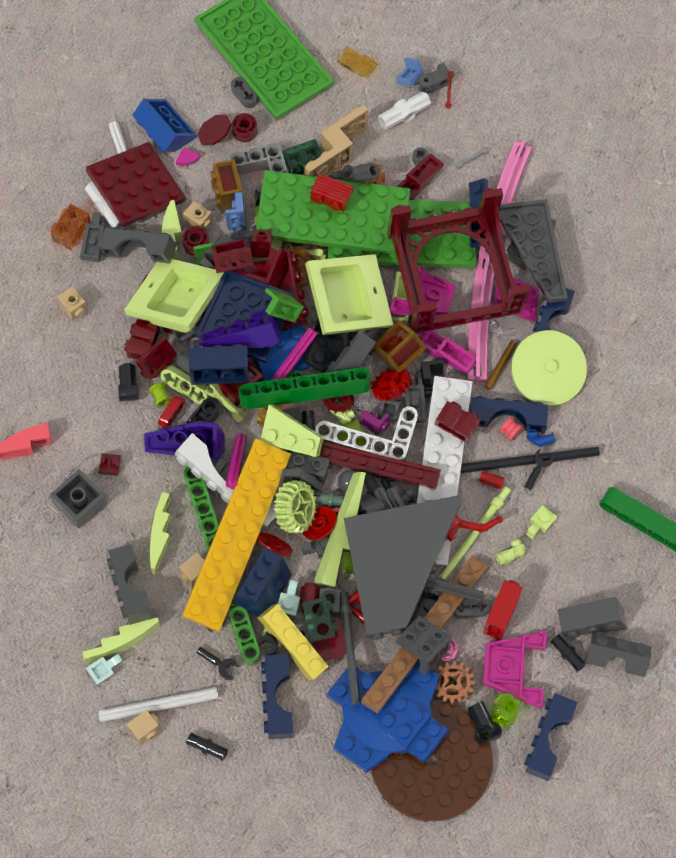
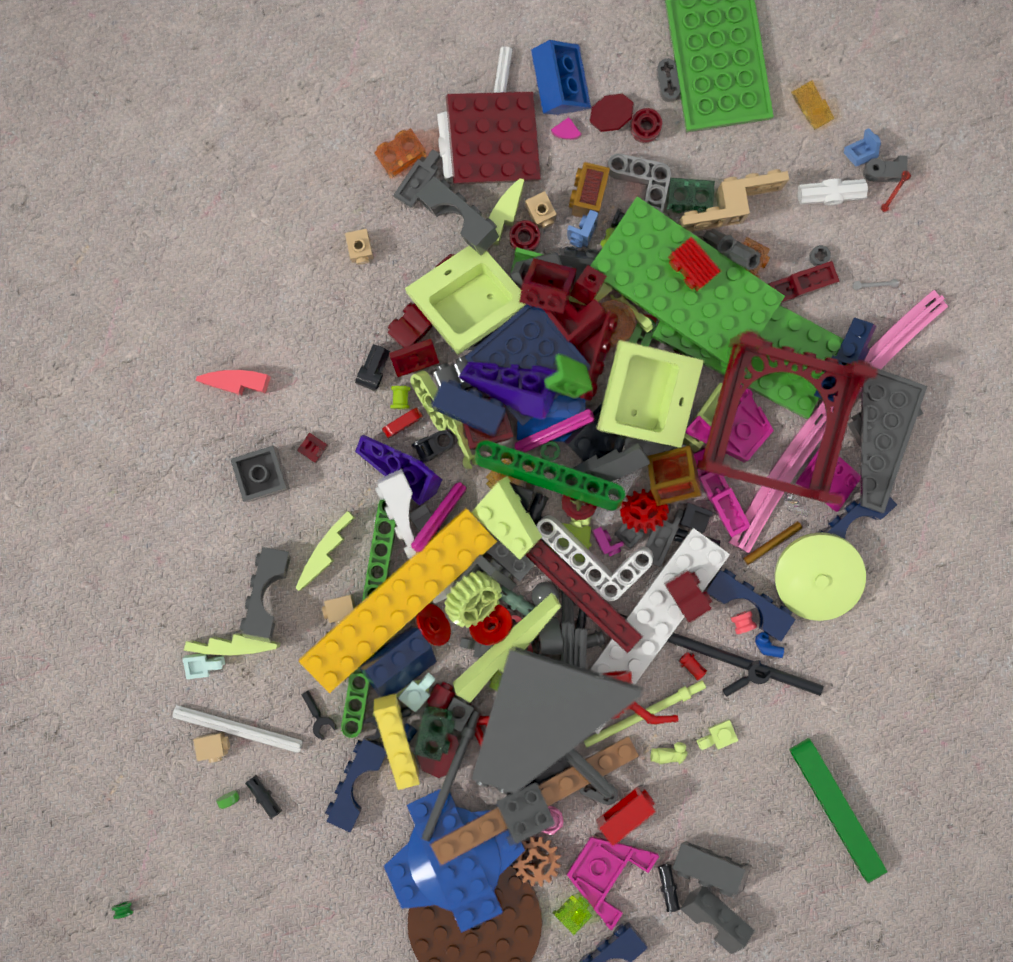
camera: 30 degrees right, 20 degrees up
black piece [468,701,502,744] -> none
none -> bright green tile [216,790,240,809]

